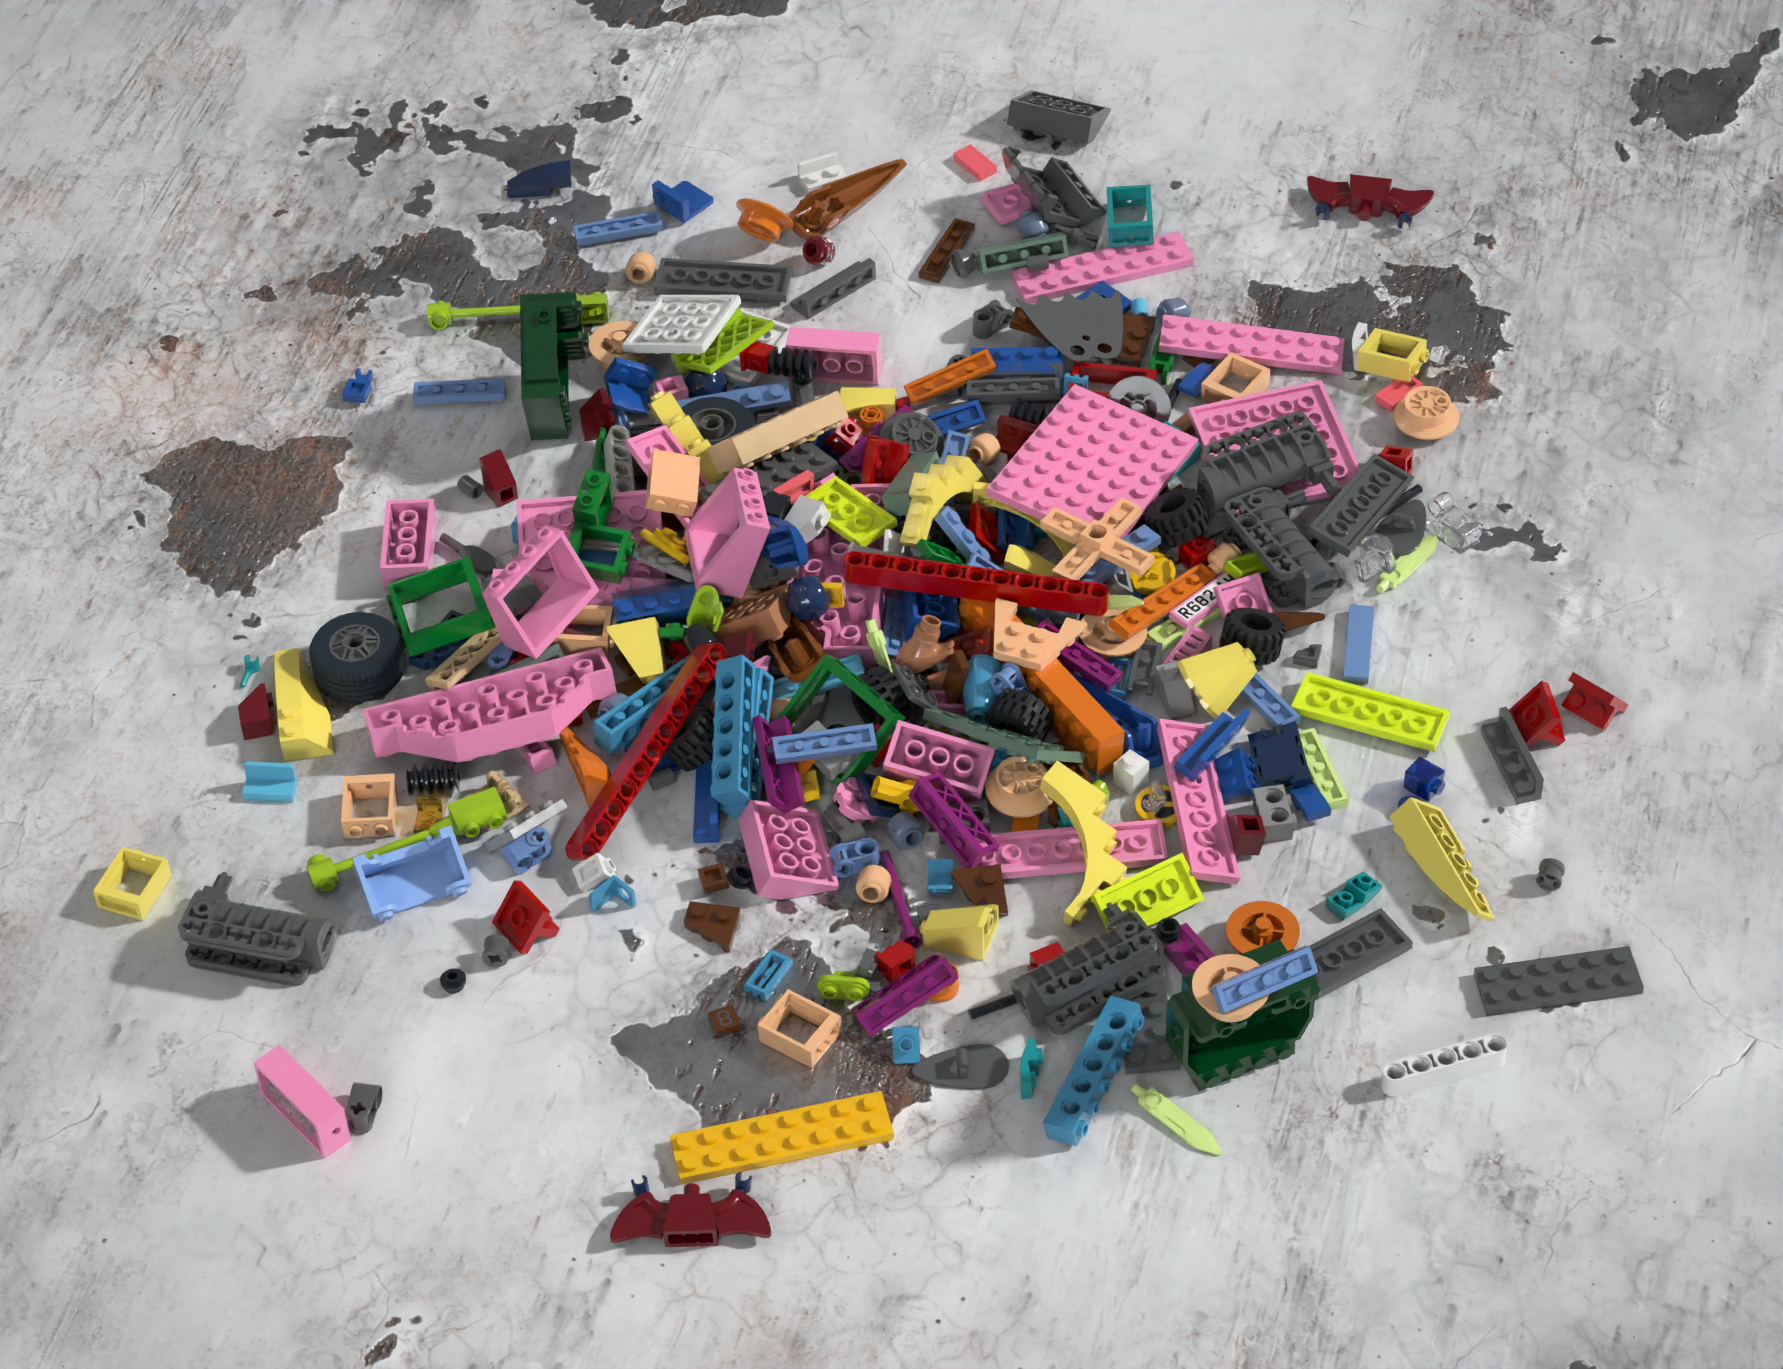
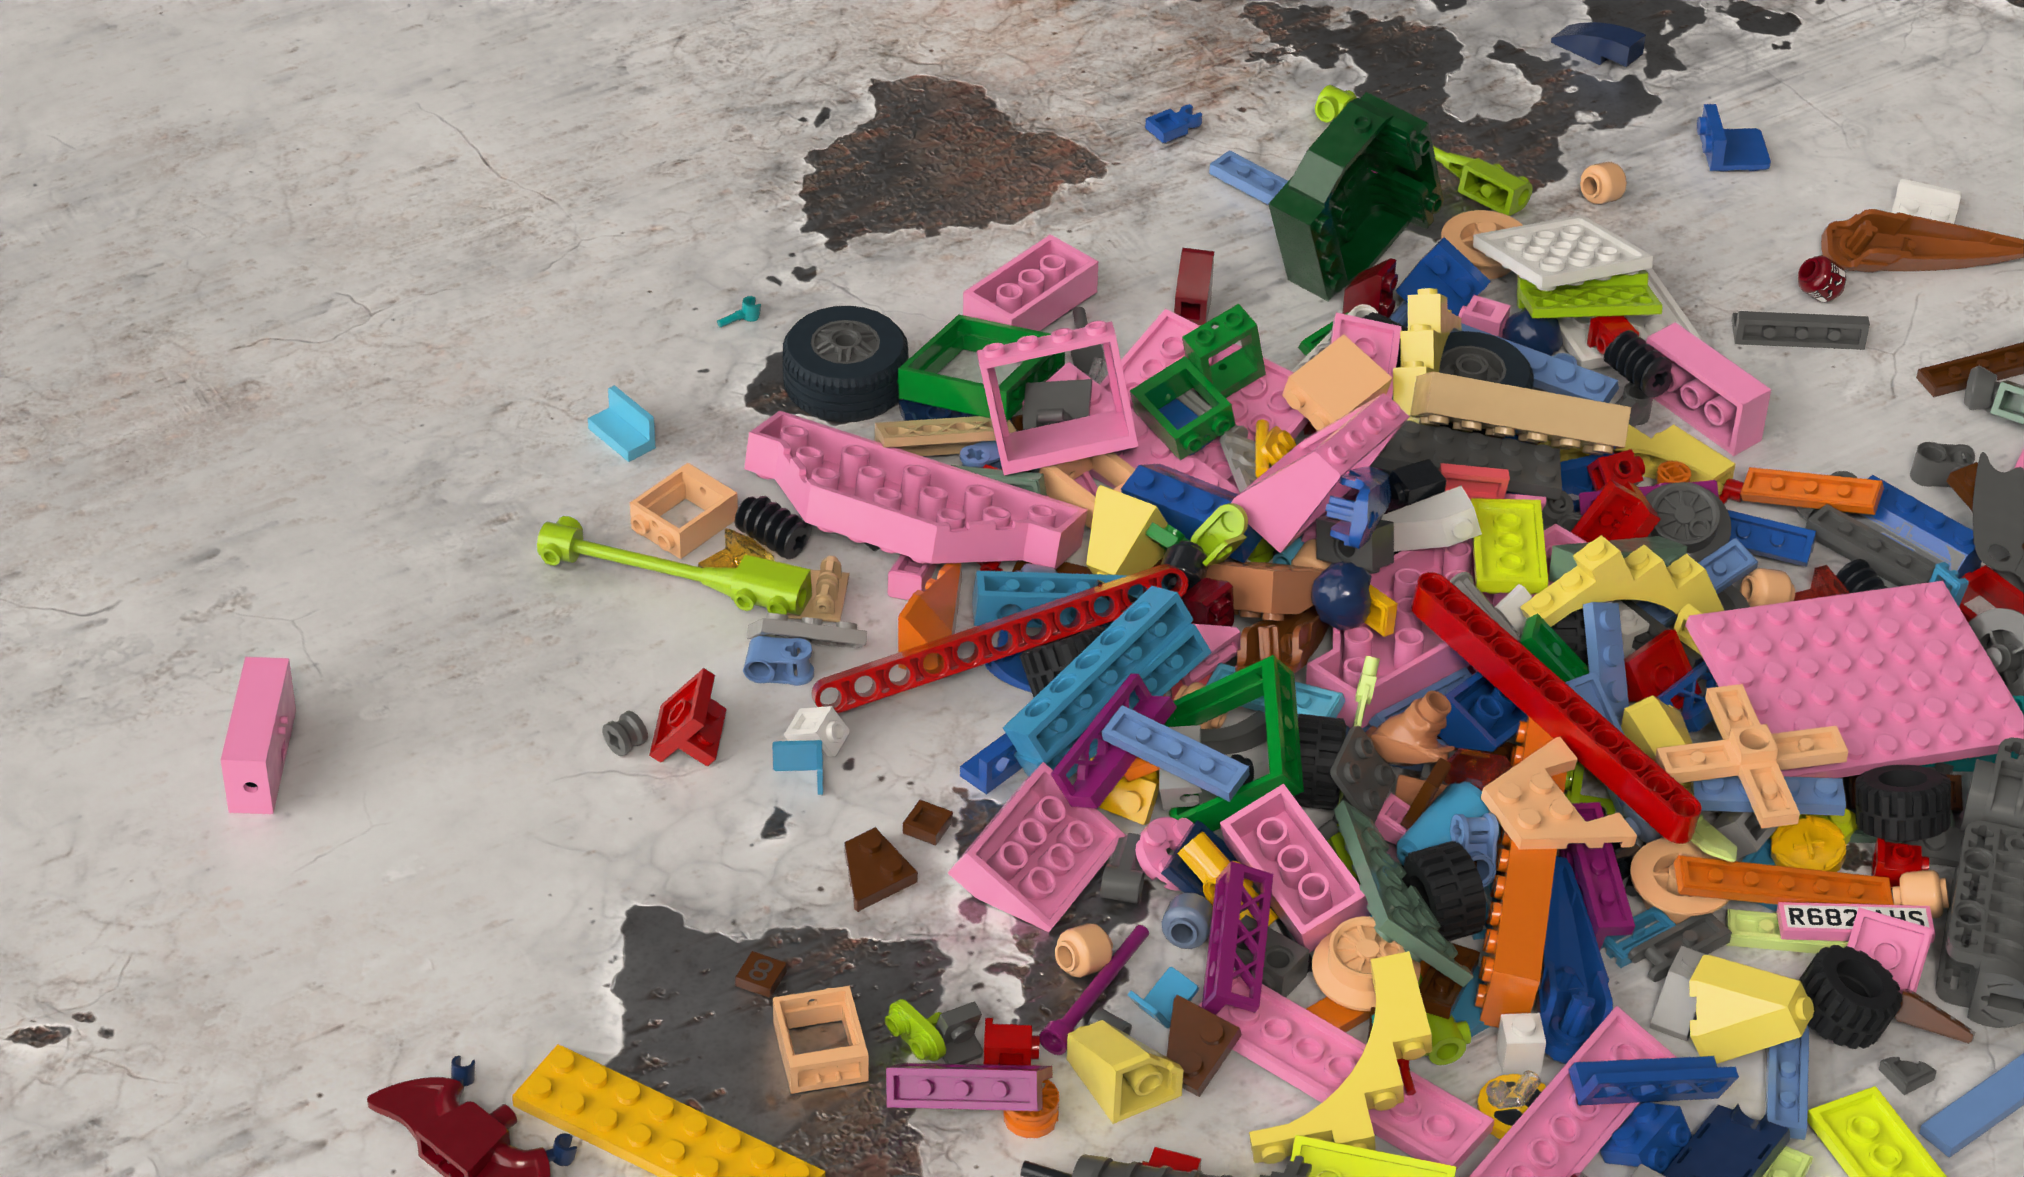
camera: 40 degrees right, 5 degrees down
light yellow window [93,847,172,921] -> none
dark grey piece [178,872,334,986] -> none
dark red slope [238,683,277,740] -> none
light yellow wedge [275,648,334,762] -> none
dark grey piece [346,1082,383,1135] -> none
light blue windscreen [352,826,471,922] -> none
black plate [440,969,466,994] -> none
dark grey hinge [457,475,484,499] -> none
medium blue plate [573,211,664,246] -> none
dark grey hinge [648,767,675,791] -> none
dark grey plate [653,258,793,302] -> none
black plate [727,865,752,889] -> none
orange wheel [736,198,794,242] -> none
dark azure tile [743,949,793,1001] -> none
medium blue piece [829,838,880,878] -> none
dark azure bracket [892,1025,920,1064] -> none
bright pink slope [1163,625,1212,664] -> none
lime tile [1223,552,1269,580] -> none

